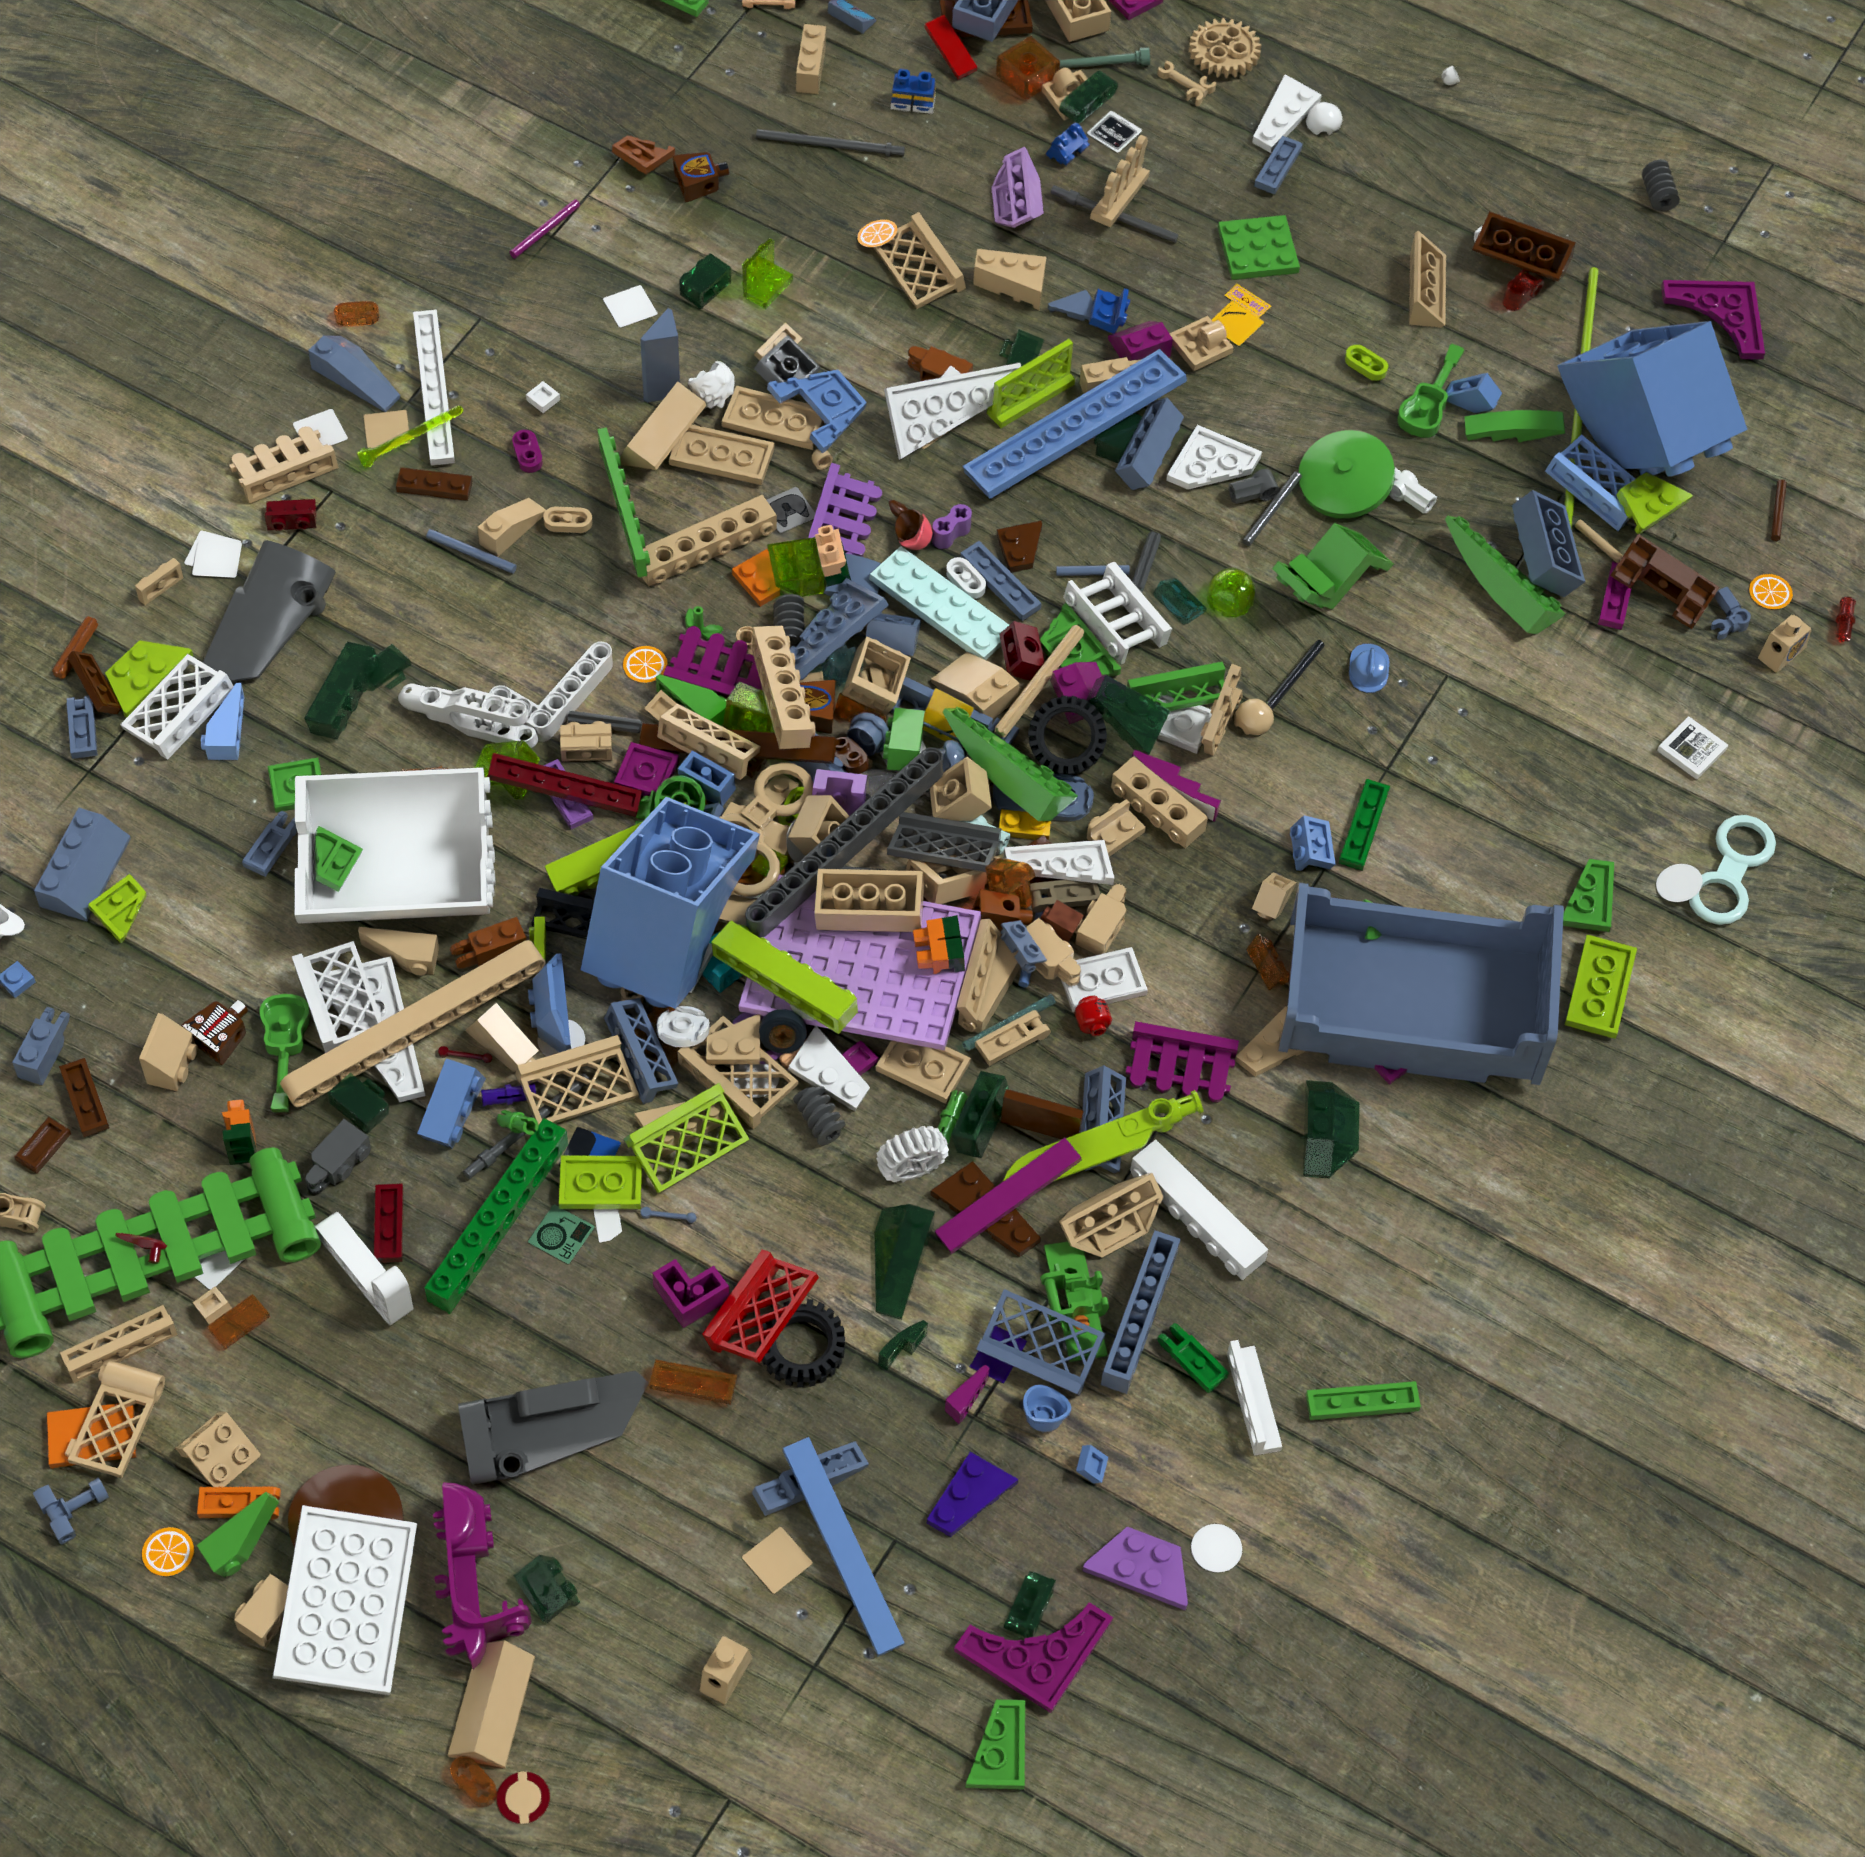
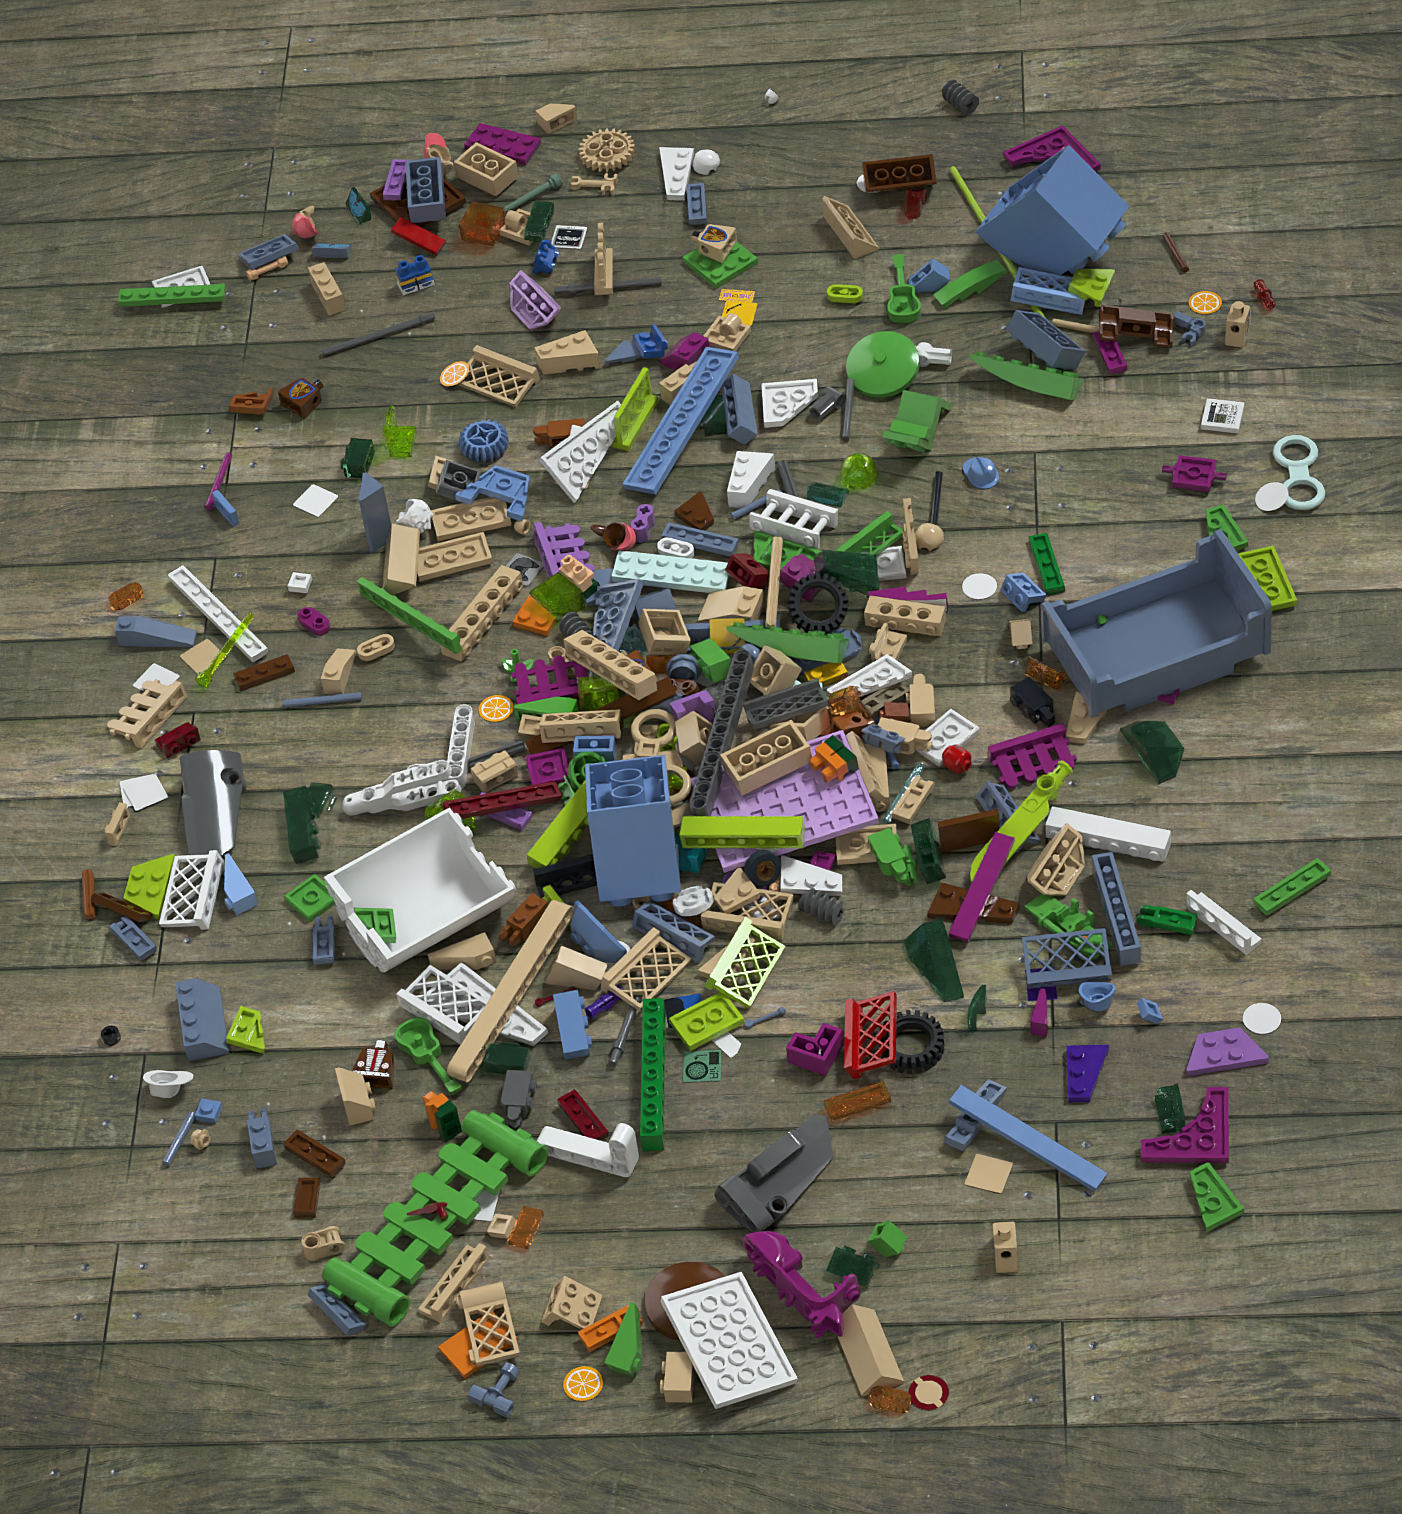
camera: 20 degrees left, 10 degrees down
bright green pin [497,1110,539,1135] -> none
white gear [876,1126,949,1183] -> none
clear green piece [999,329,1044,367] -> none
none -> medium blue tile [212,490,239,527]
none -> medium blue gear [459,419,509,463]
none -> tan torso [691,224,737,263]
none -> white wedge [727,451,775,508]
none -> bright green hinge [868,827,909,883]
none -> bright green brick [868,1220,907,1258]
none -> white sticker [962,573,997,599]
none -> black hinge [1010,677,1055,727]
none -> magenta plate [1162,455,1227,492]

